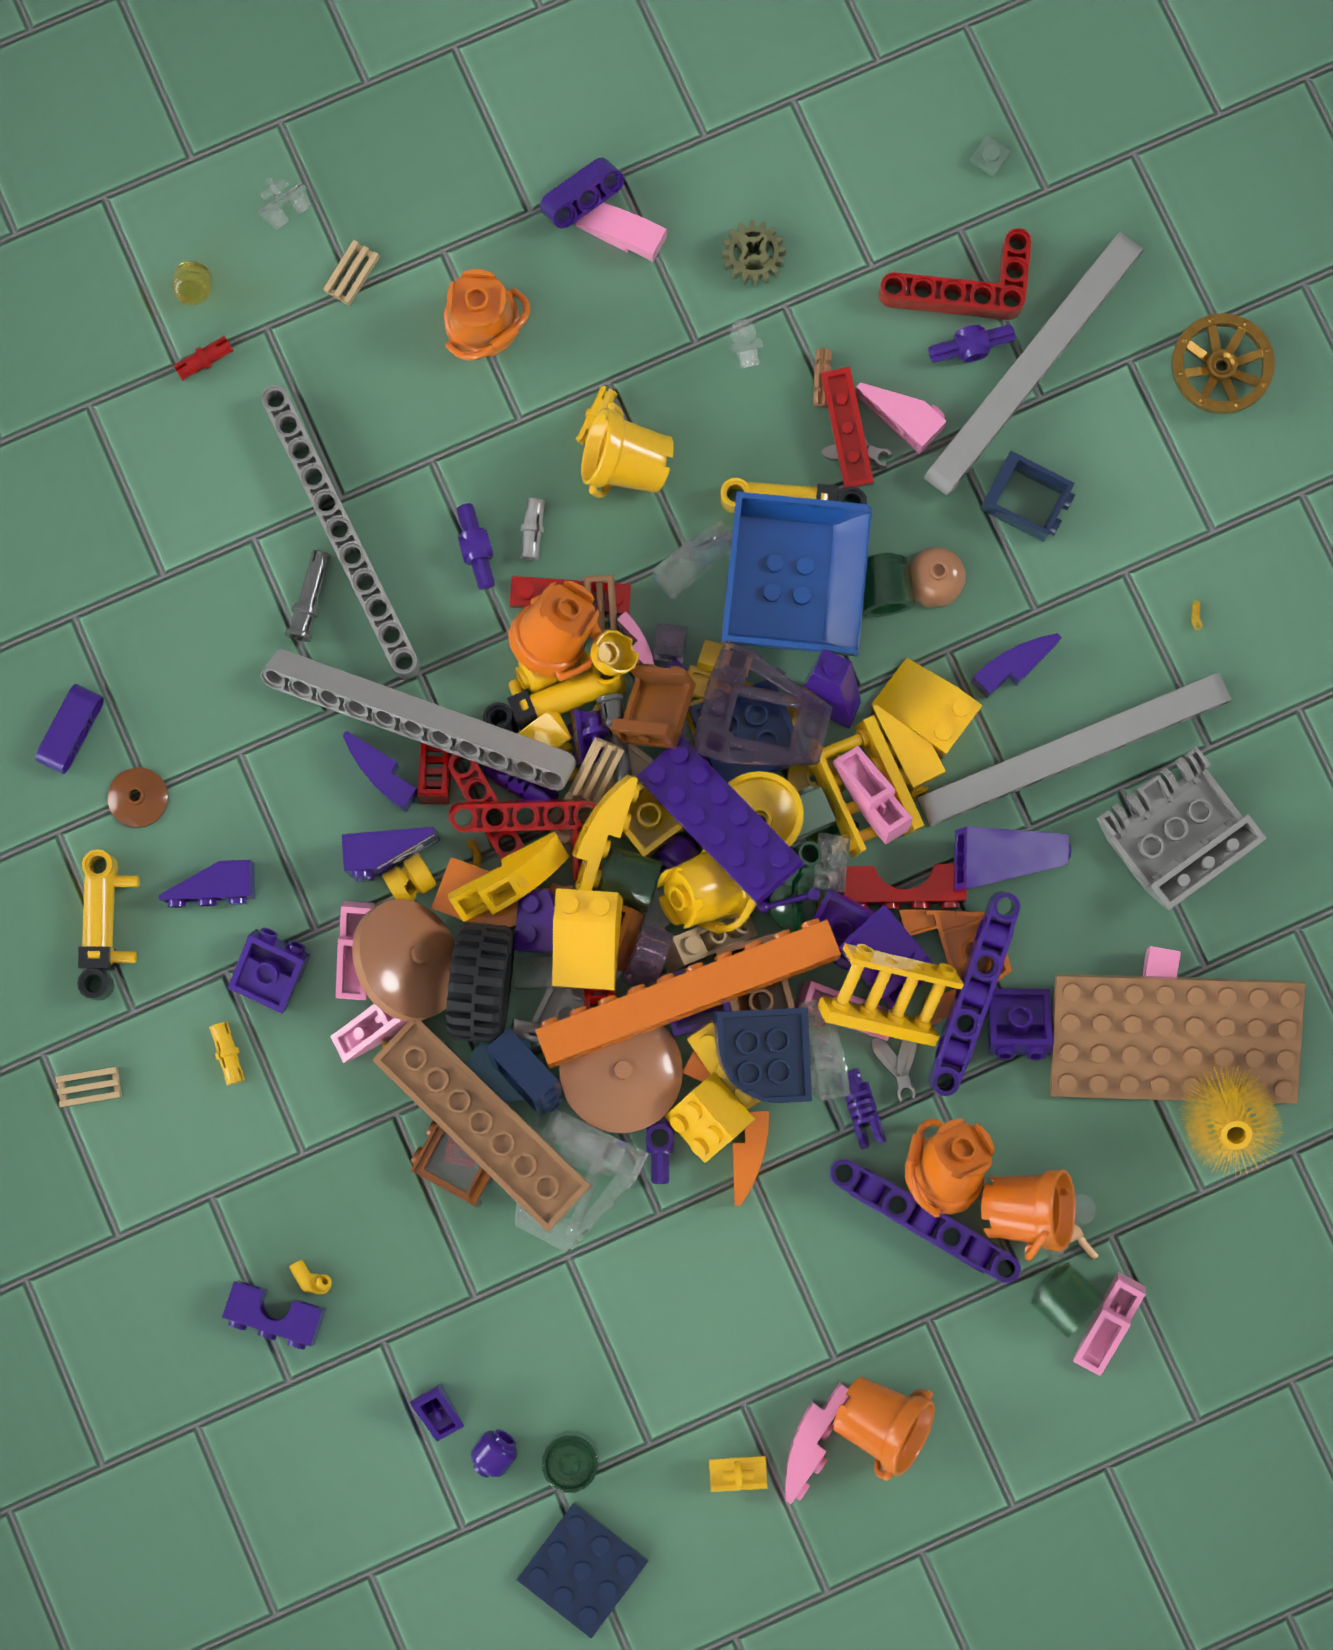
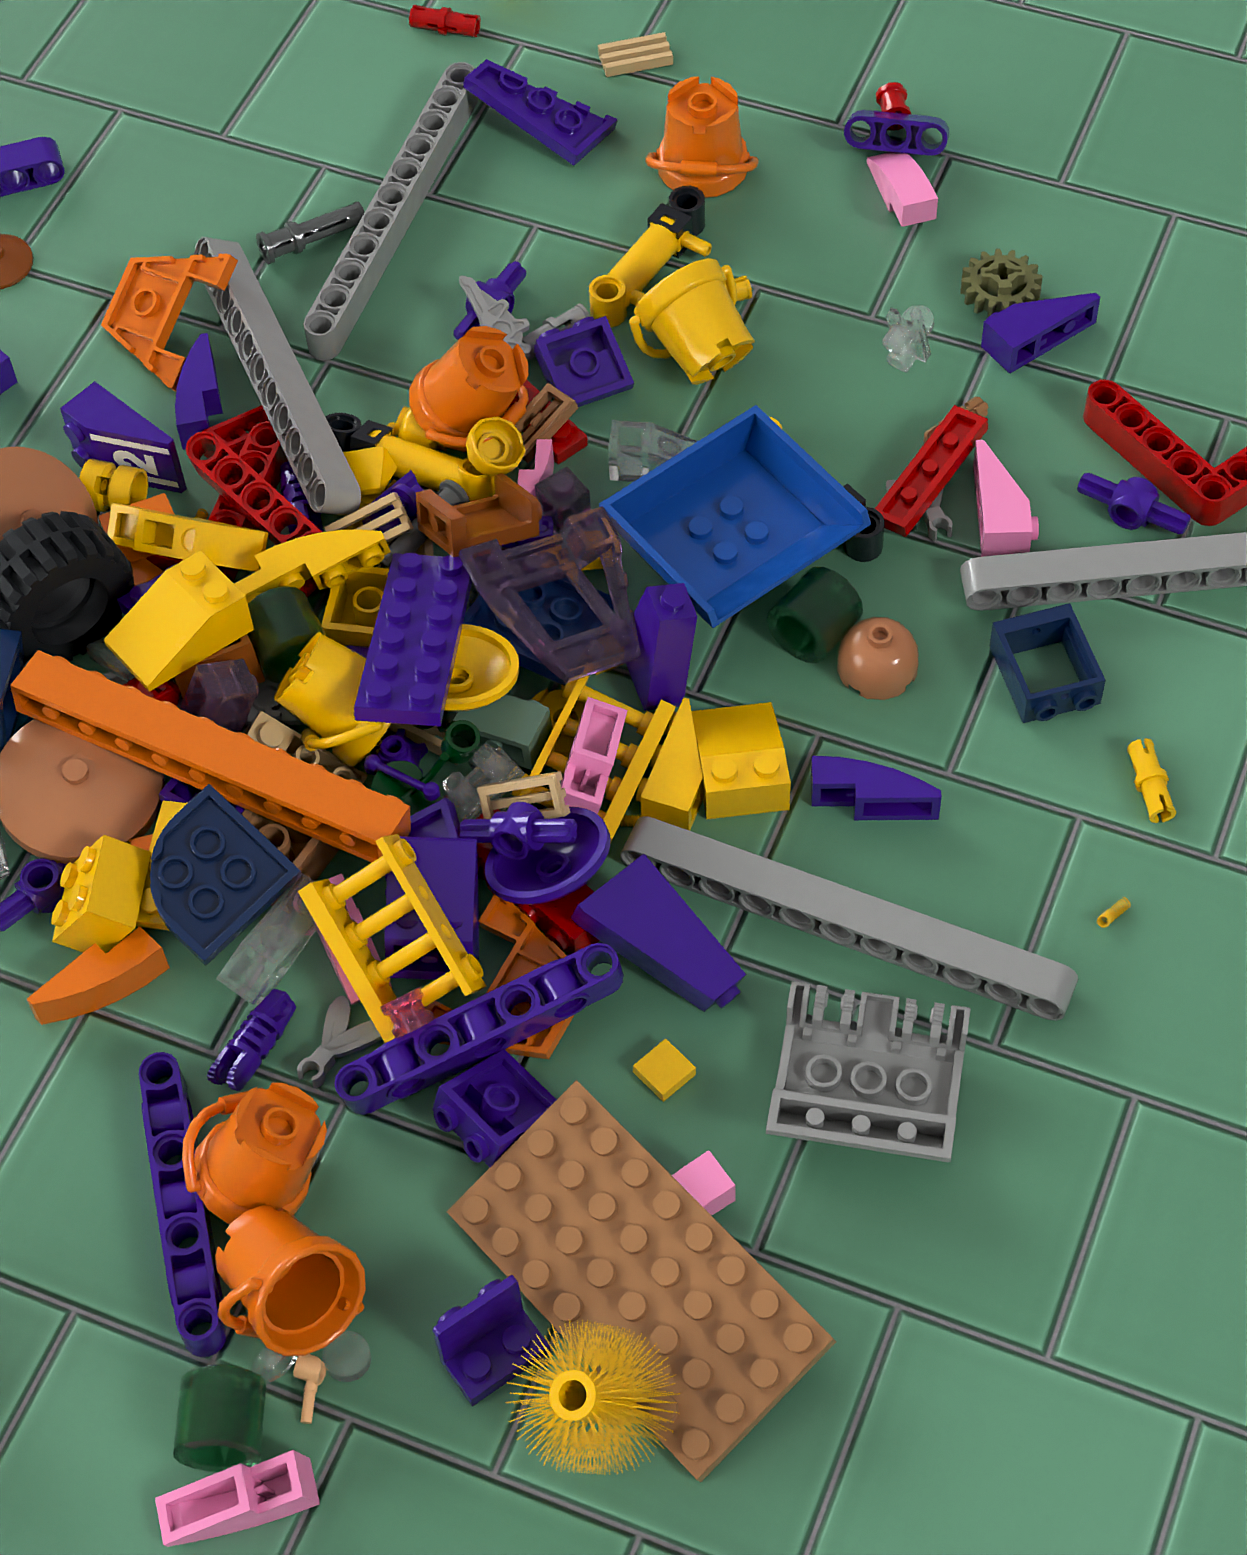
camera: 45 degrees right, 25 degrees down
none -> orange wing [101,253,238,392]
none -> clear pink wheel [379,987,435,1039]
none -> dark purple bracket [433,1275,551,1407]
none -> light grey piece [459,275,531,357]
none -> dark purple axle [459,802,578,860]
none -> dark purple wing [463,59,618,166]
none -> tan tile [477,771,570,819]
none -> dark purple dish [485,807,611,905]
none -> dark purple plate [533,316,634,407]
none -> yellow piece [589,186,712,327]
none -> yellow tile [633,1038,696,1102]
none -> red bush [875,82,911,131]
none -> dark purple slope [981,293,1101,374]
none -> yellow pin [1127,738,1176,823]

